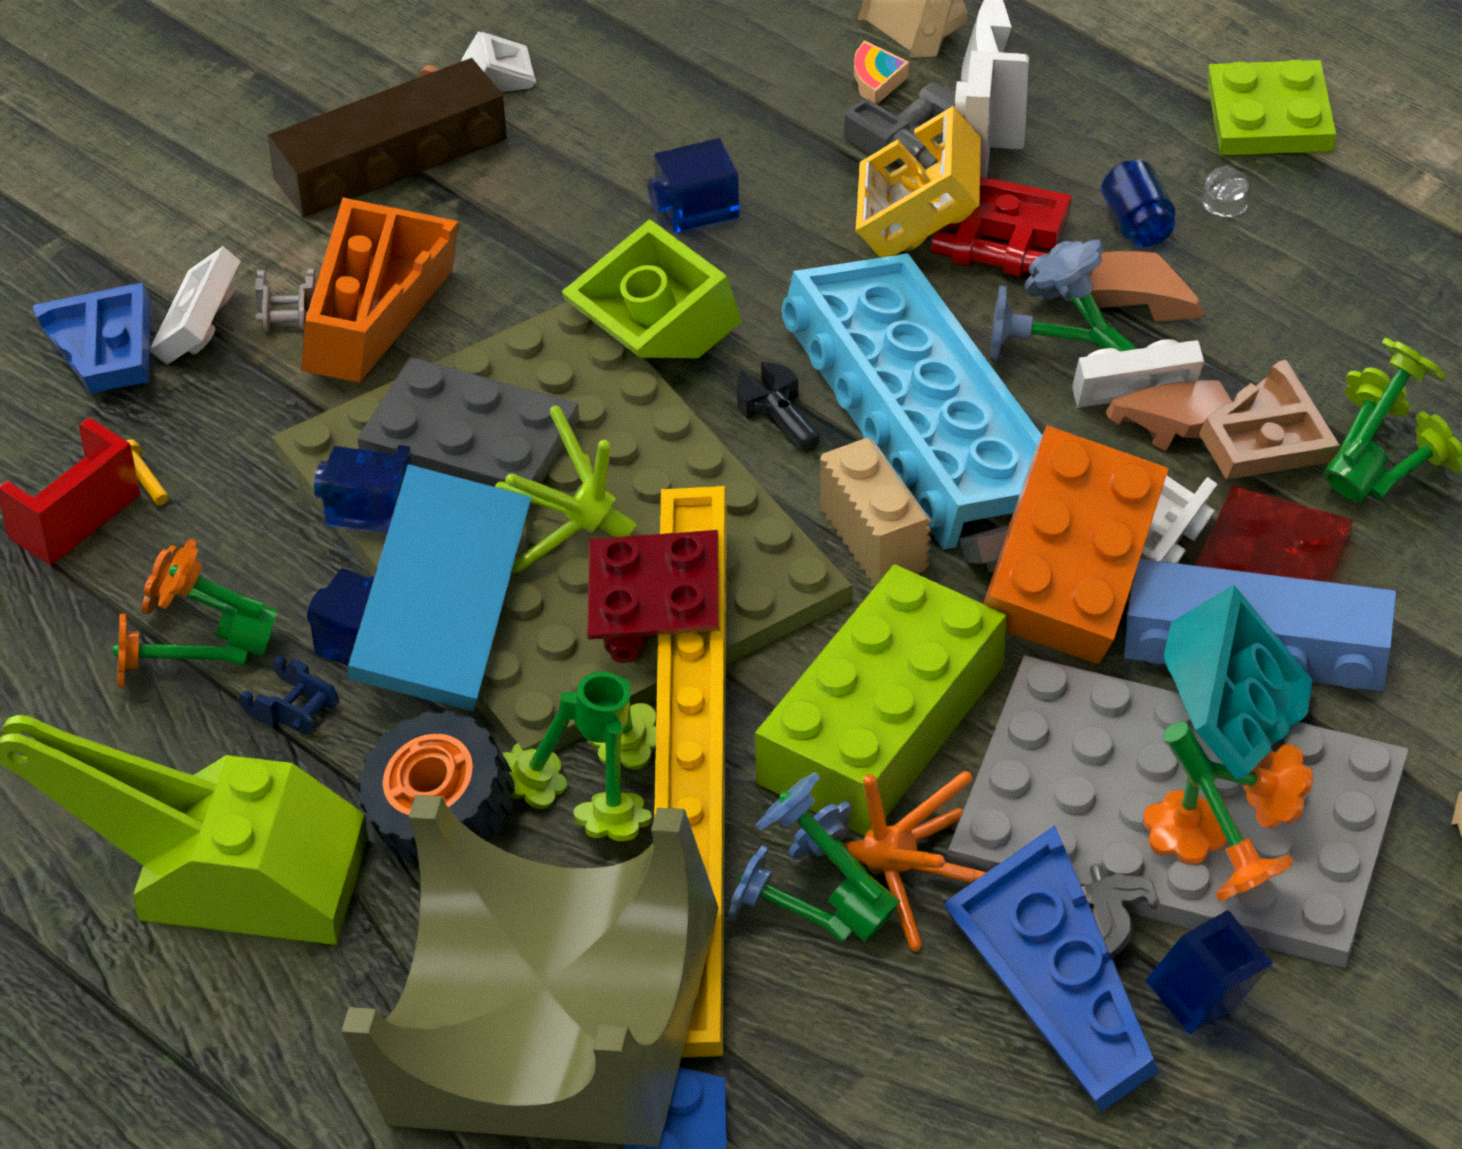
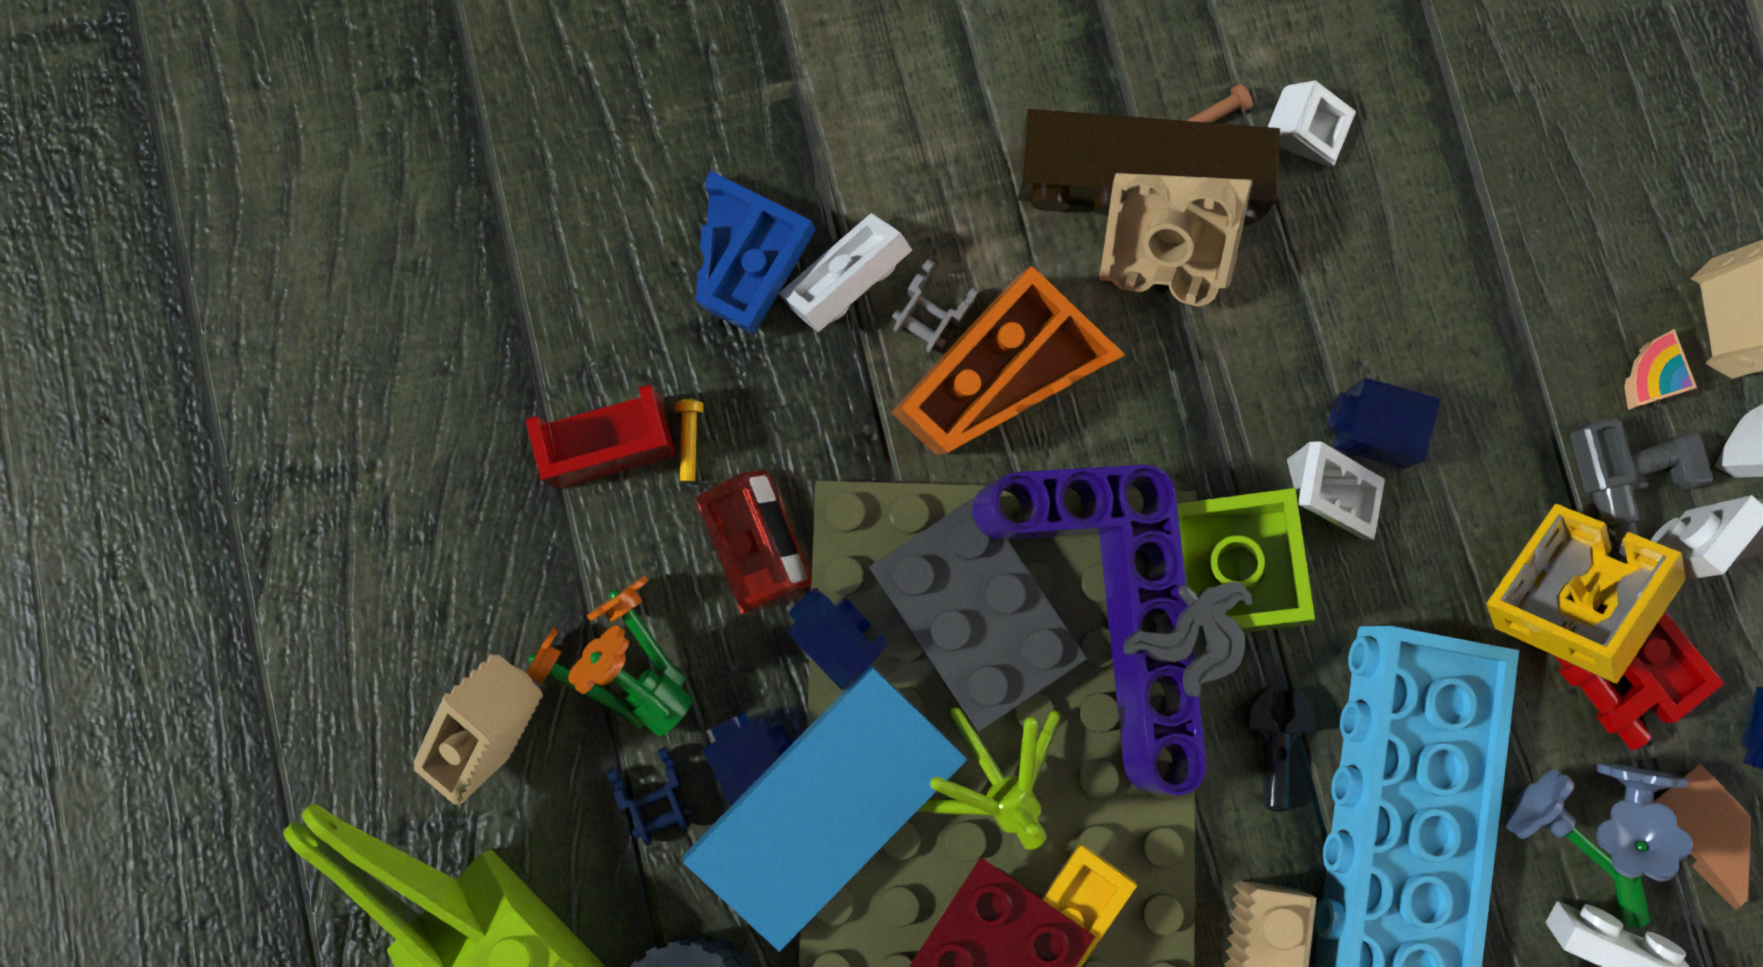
camera: 35 degrees right, 35 degrees up
none -> tan brick [413,654,543,805]
none -> clear red slope [695,470,812,614]
none -> dark purple beam [972,465,1206,796]
none -> tan slope [1099,173,1253,306]
none -> dark grey piece [1123,582,1252,697]
none -> white slope [1287,442,1385,540]

